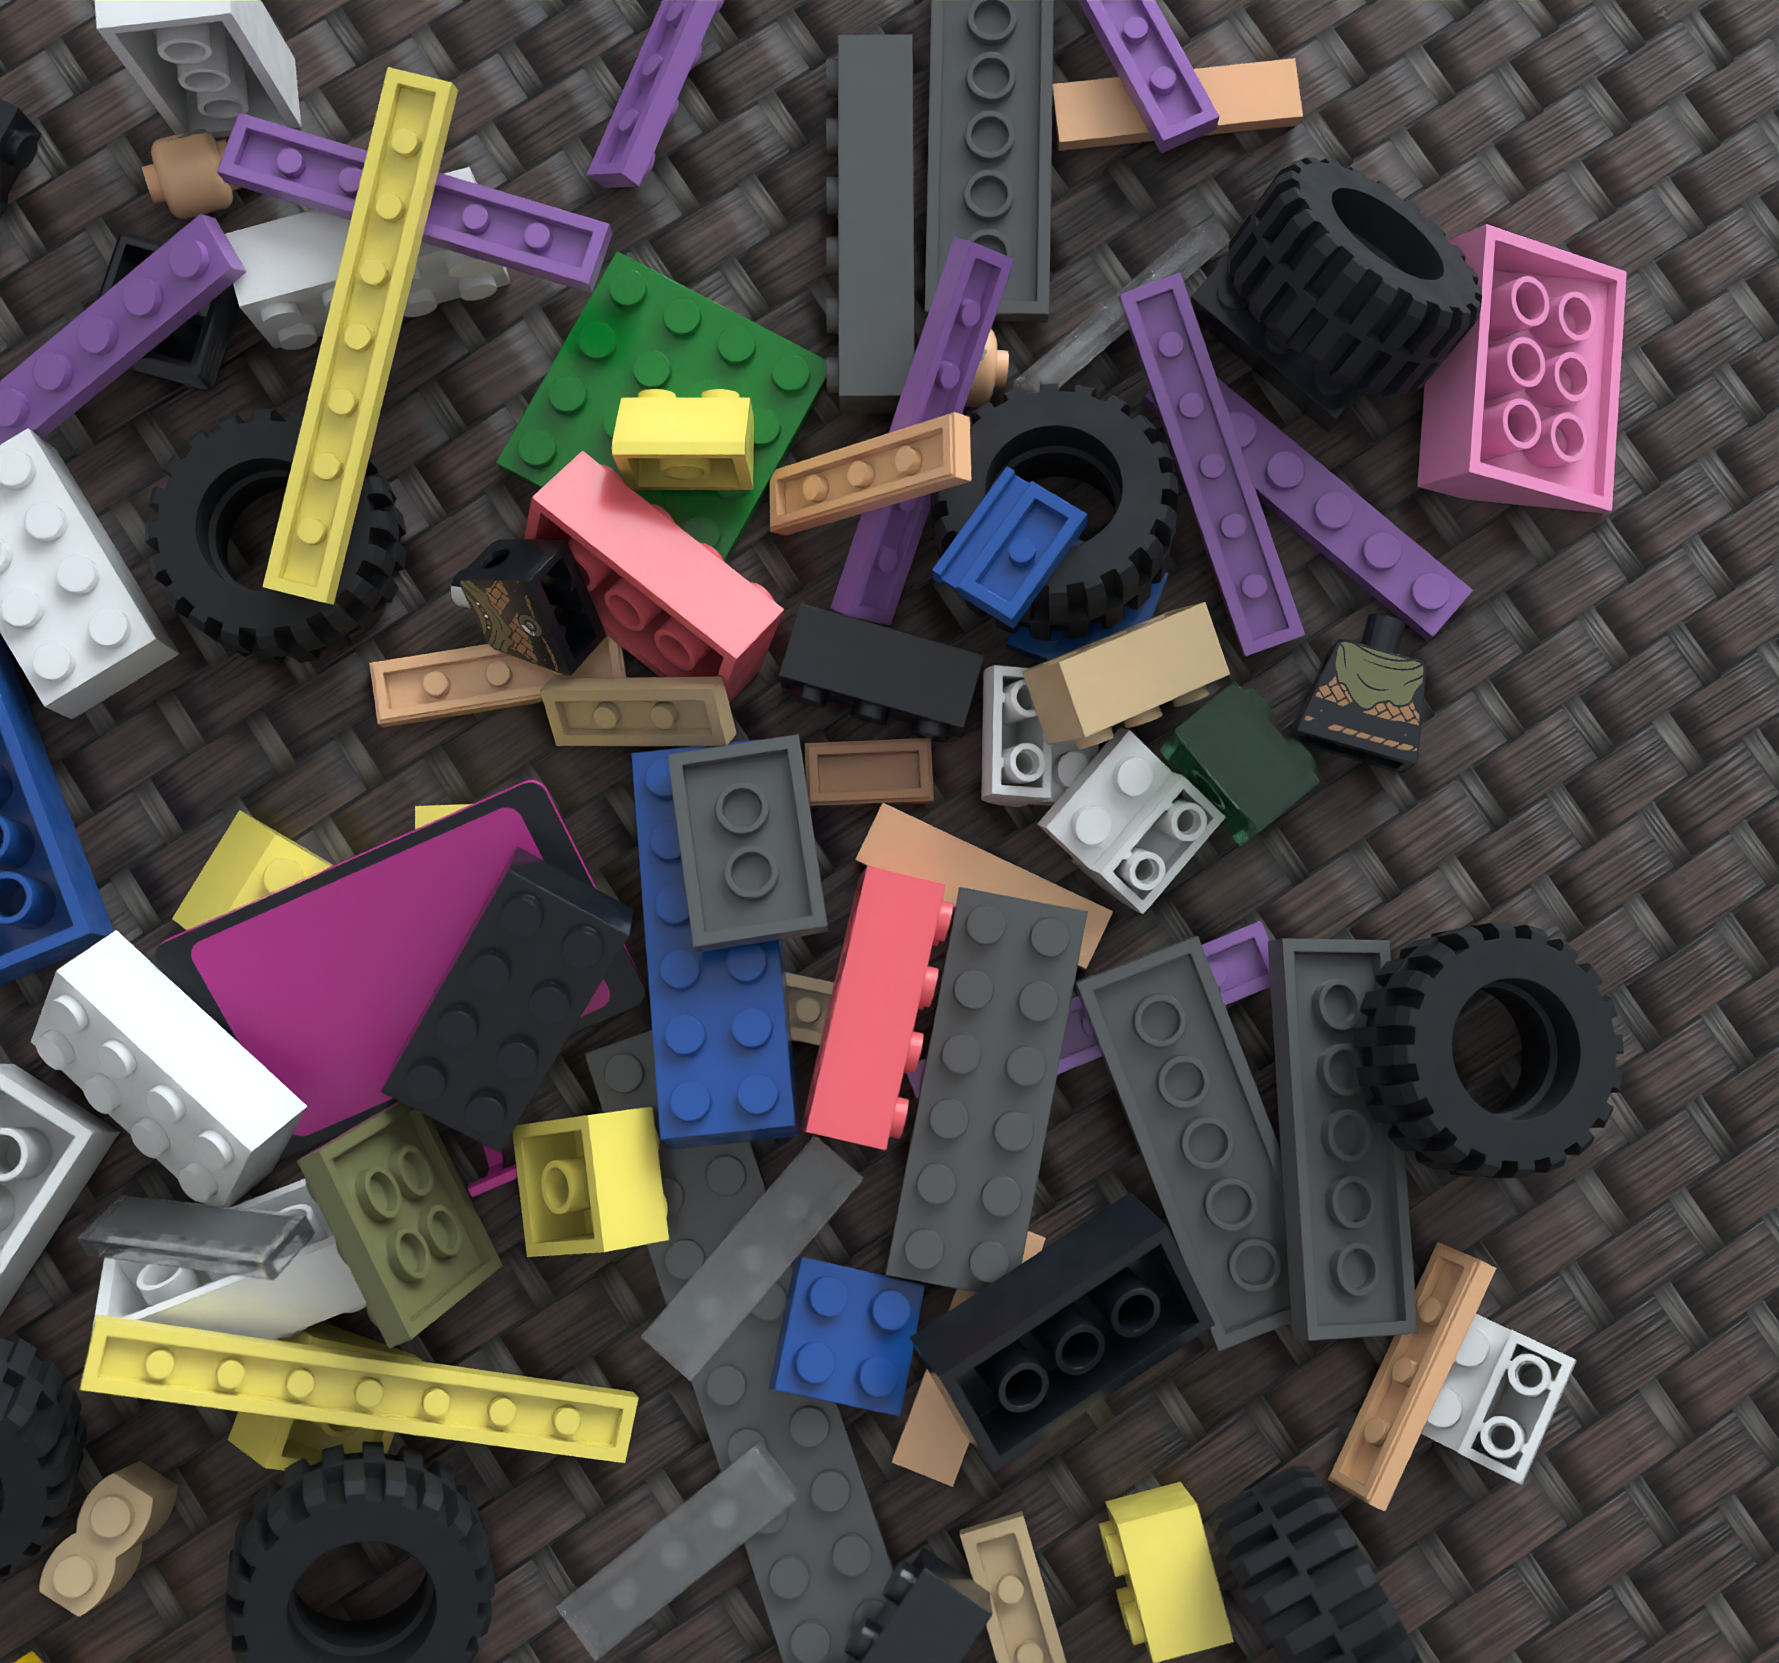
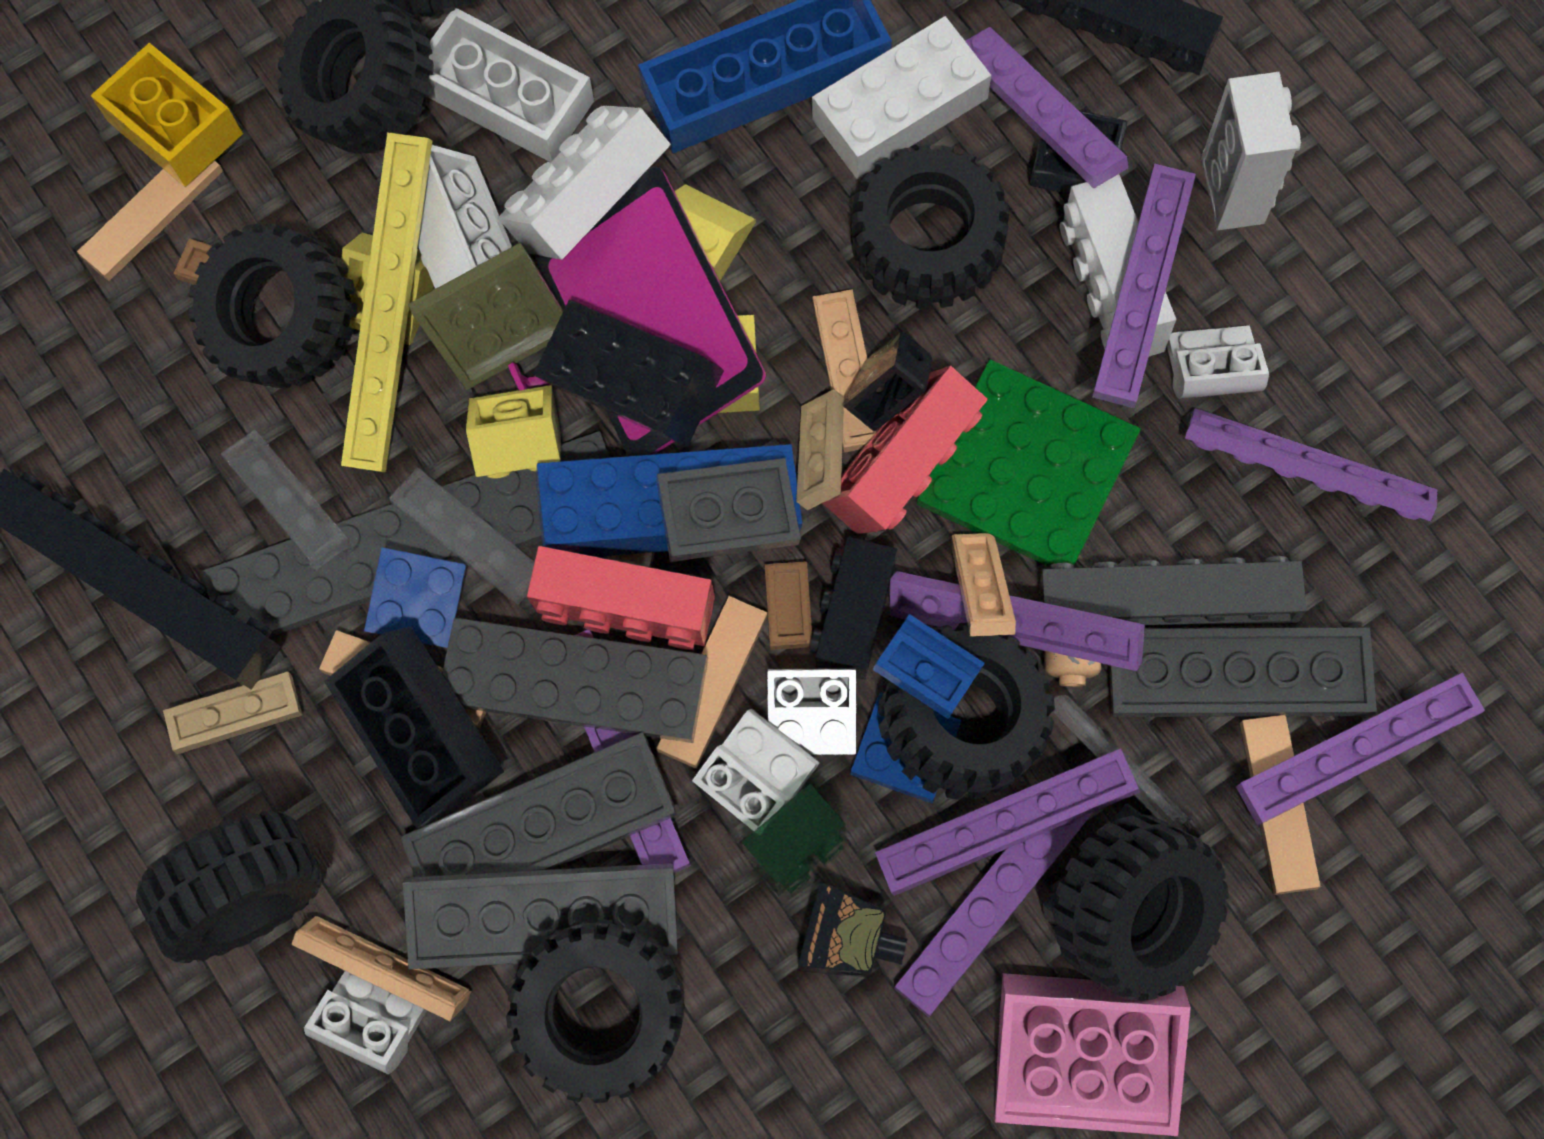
camera: 90 degrees right, 10 degrees down
tan brick [39,1461,178,1617] -> none
clear tile [77,1195,315,1280] -> none
light nougat head [142,129,241,219] -> none
light yellow plate [263,67,458,605] -> none
light yellow slope [612,389,754,490] -> none
tan brick [1022,602,1230,750] -> none
light yellow brick [1098,1482,1234,1663] -> none
none -> white brick [1167,325,1269,399]

